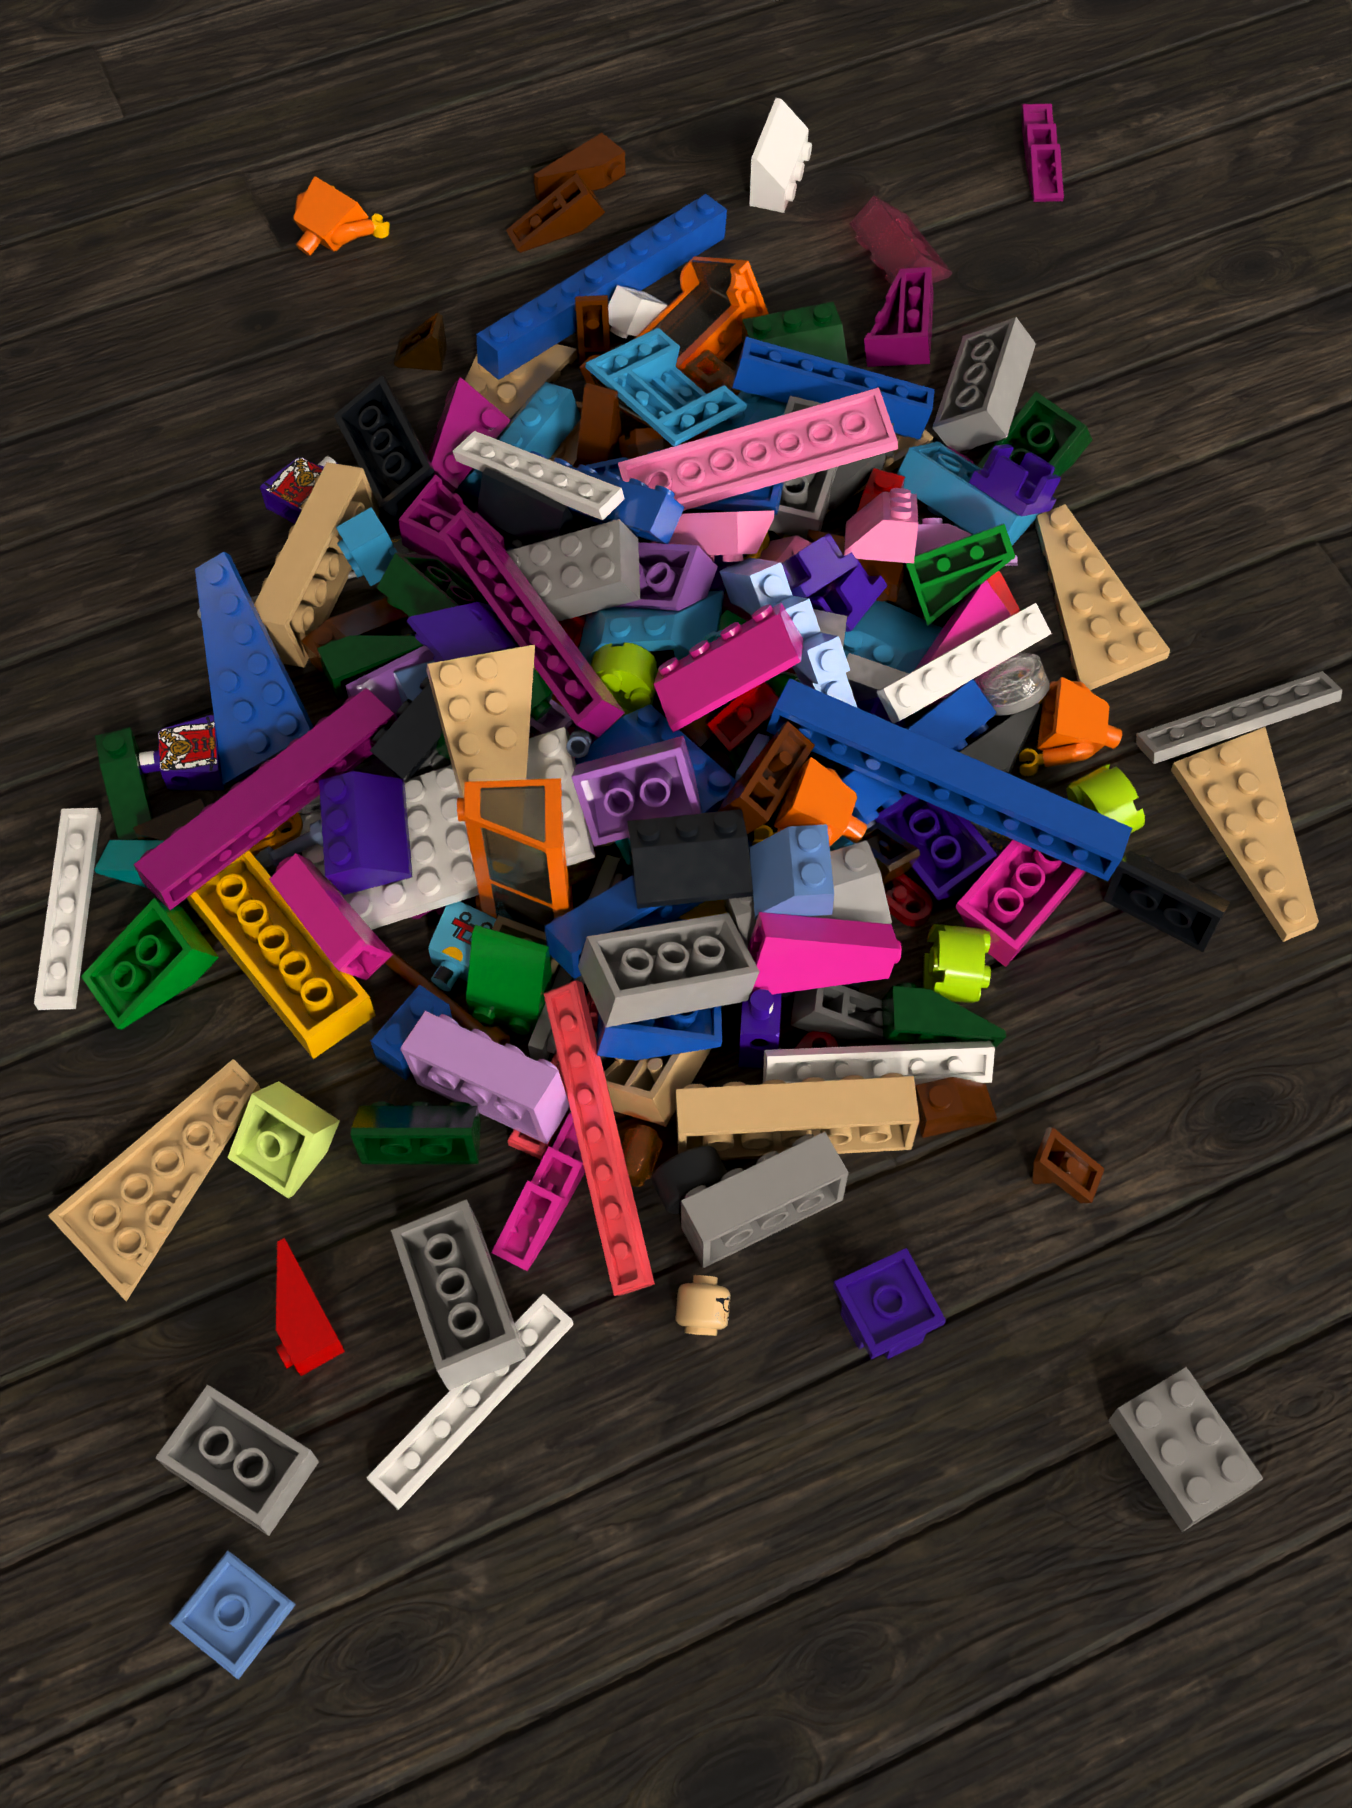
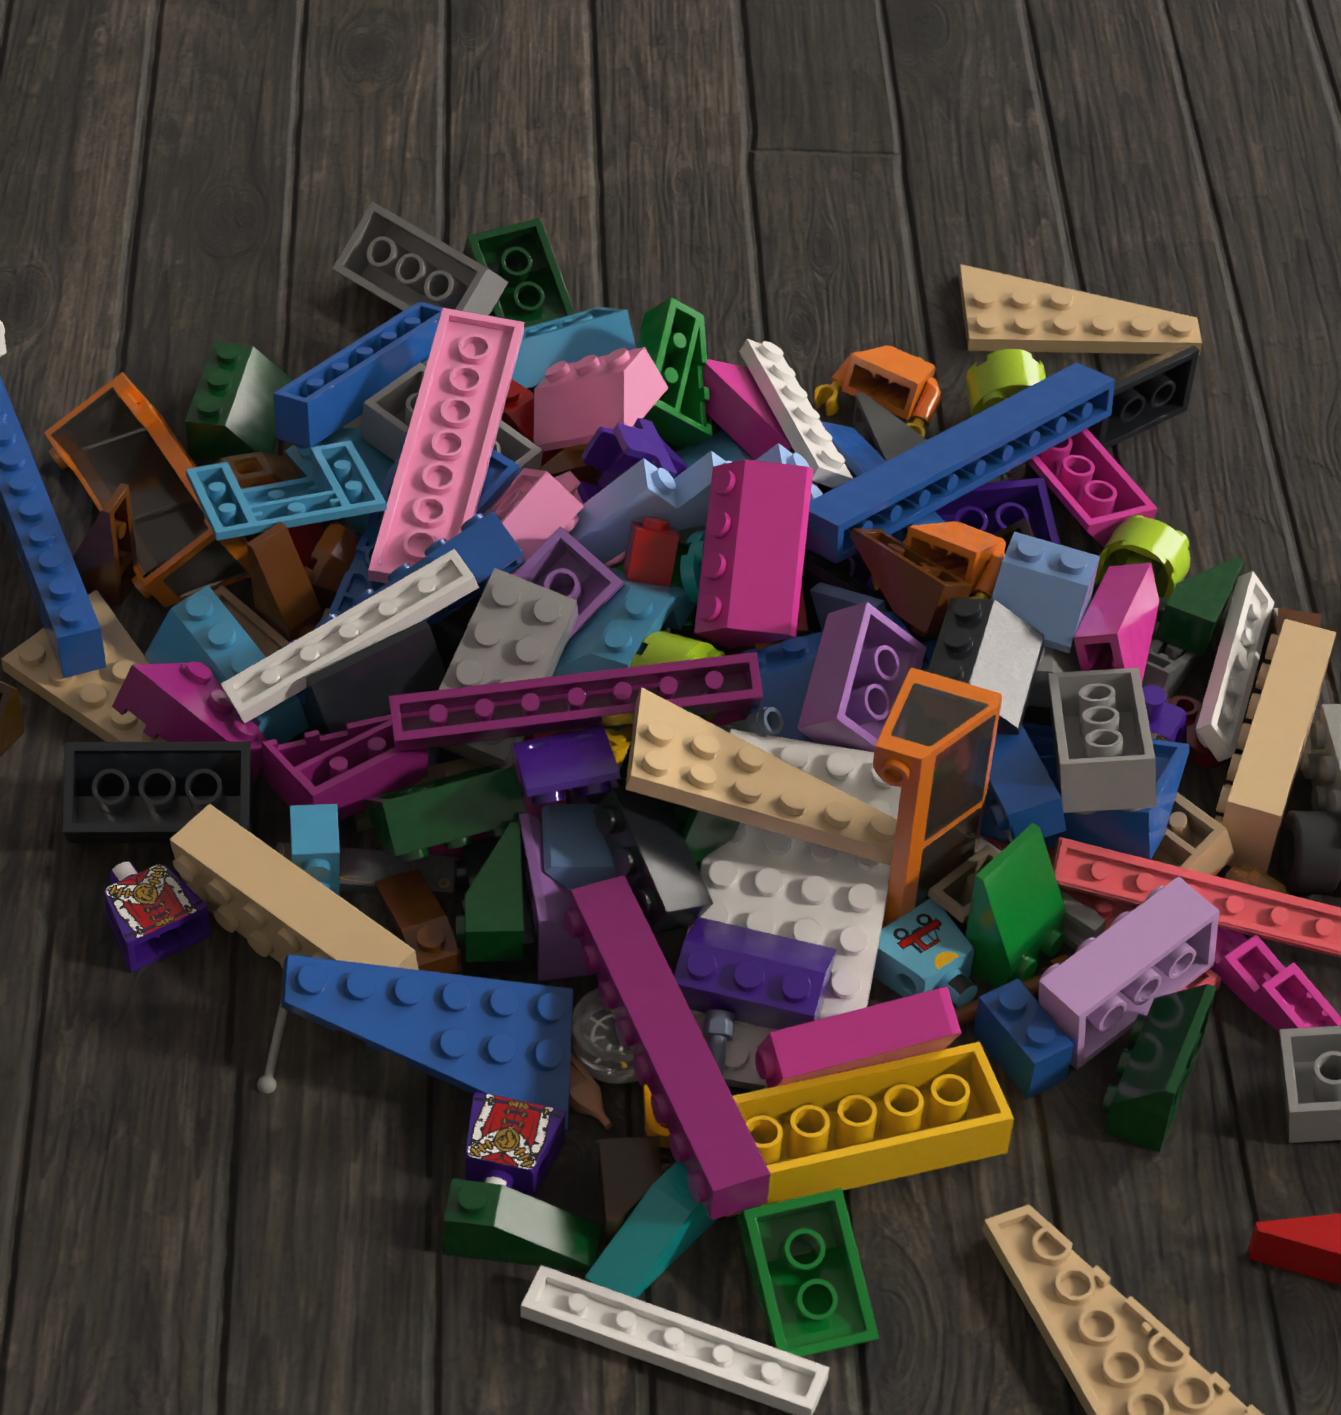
camera: 70 degrees left, 15 degrees down
yellowish green slope [227,1081,340,1199] -> none
white slope [608,285,669,339] -> none
clear pink slope [850,196,953,285] -> none
magenta wedge [864,267,934,367] -> none
dark purple panel [969,444,1061,517] -> none
clear piece [974,653,1050,716] -> none
magenta slope [1021,104,1064,202] -> none
tan wing [1035,504,1170,690] -> none
light grey plate [1136,671,1342,764] -> none
none -> red brick [623,517,679,587]

